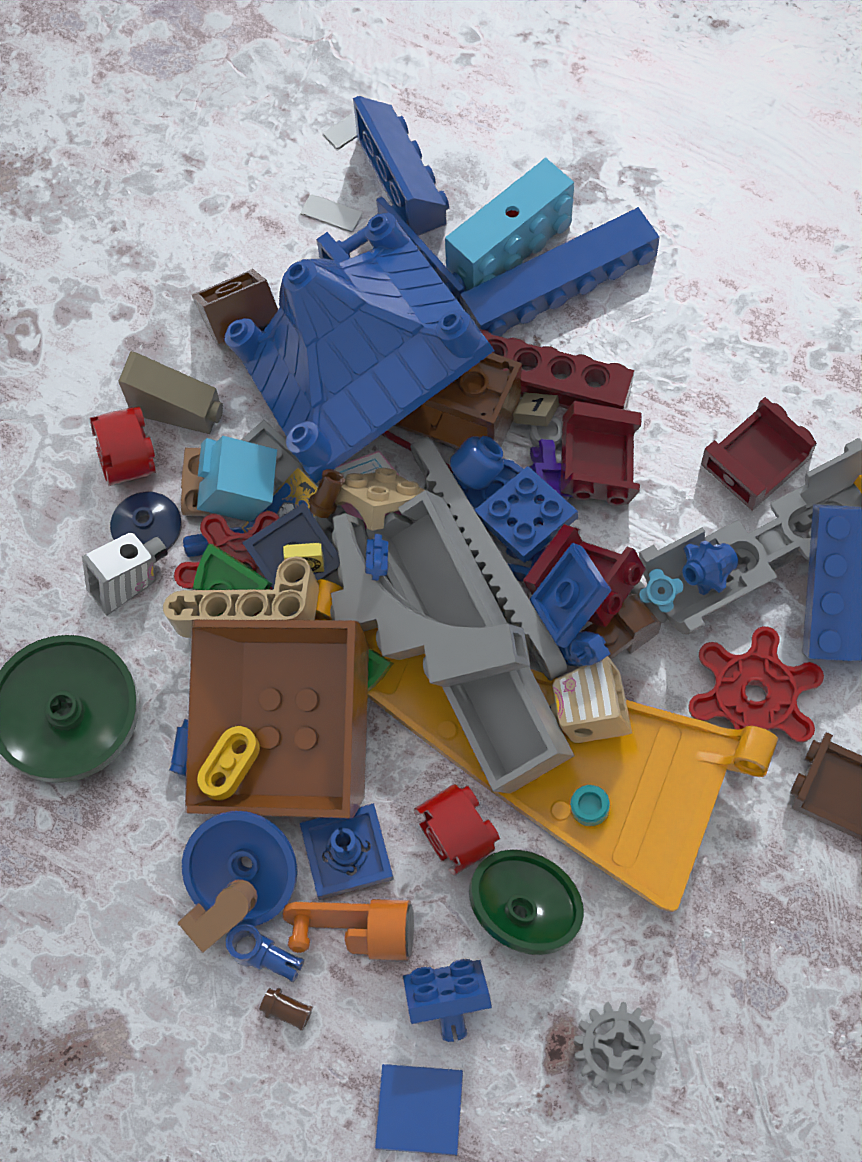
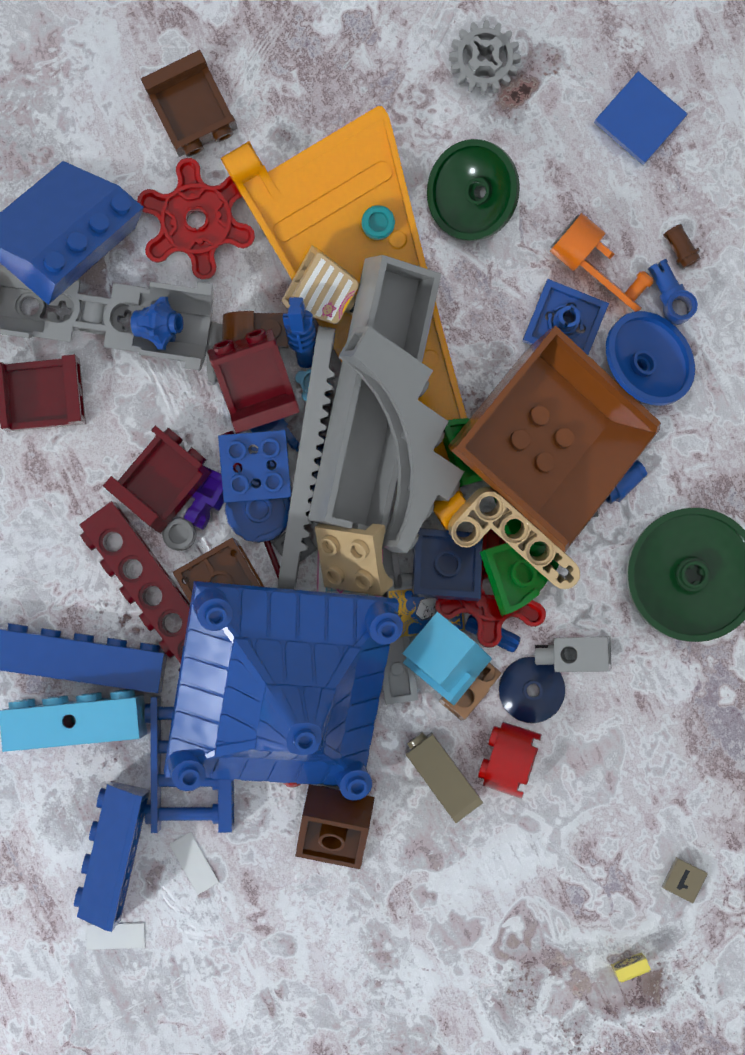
camera: 150 degrees left, 20 degrees up
medium nougat leg [177,880,257,953] -> none
yellow plate [197,726,260,800] -> none
light yellow tile [283,543,325,572] -> none
reddish brown pin [308,469,346,518] -> none
blue piece [365,534,388,581] -> none
blue plate [403,959,492,1042] -> none
red brick [413,784,500,876] -> none
blue head [450,436,504,490] -> none
dark tan tile [513,392,559,427] -> none
blue tile [529,543,612,648] -> none
medium azure plate [639,569,683,613] -> none

